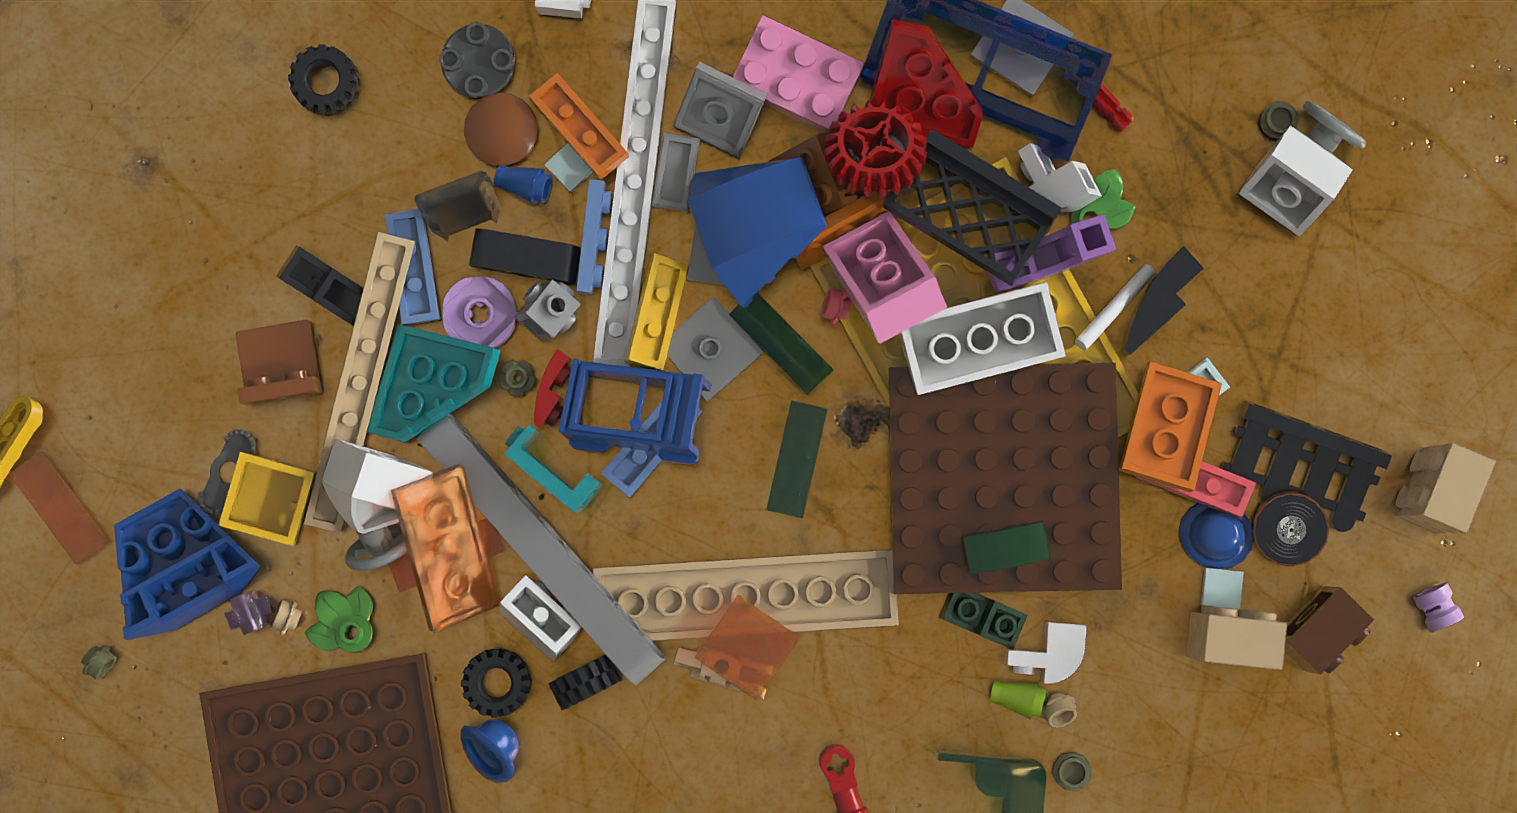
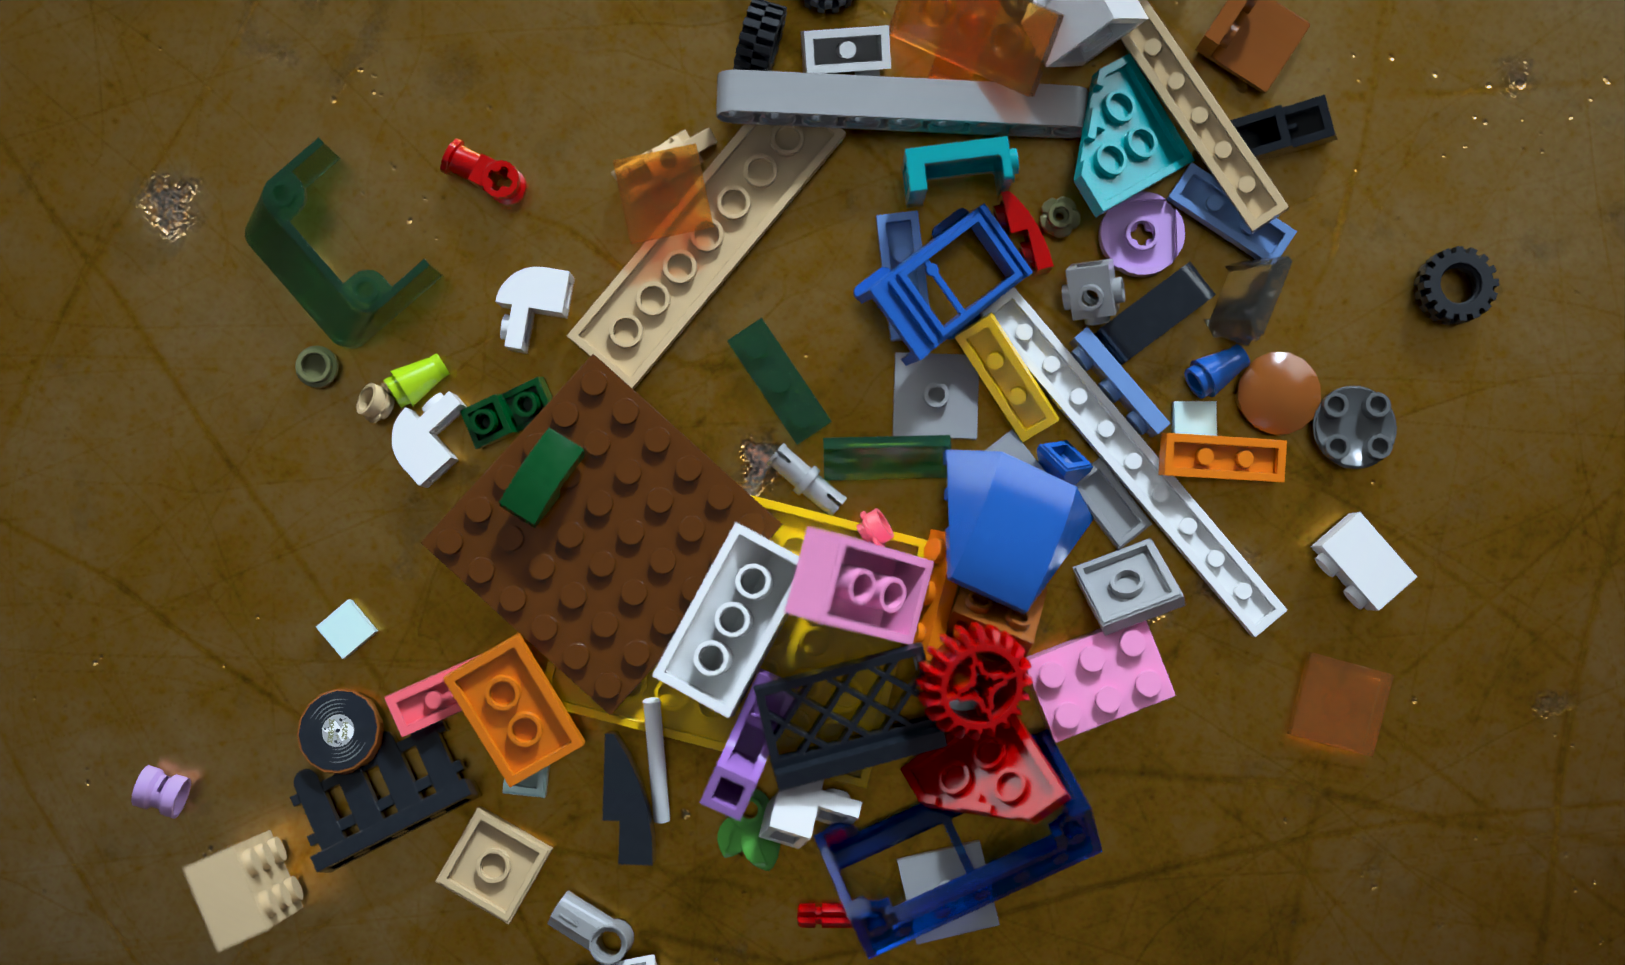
camera: 135 degrees right, 0 degrees up
blue hat [1179,503,1254,569] -> none
tan brick [1186,605,1287,670] -> none
reddish brown brick [1284,586,1374,675] -> none
none -> tan tile [435,806,553,924]
none -> white brick [495,267,575,354]
none -> light grey piece [547,891,634,964]
none -> light grey pin [766,443,847,516]
none -> blue slope [1037,440,1093,486]

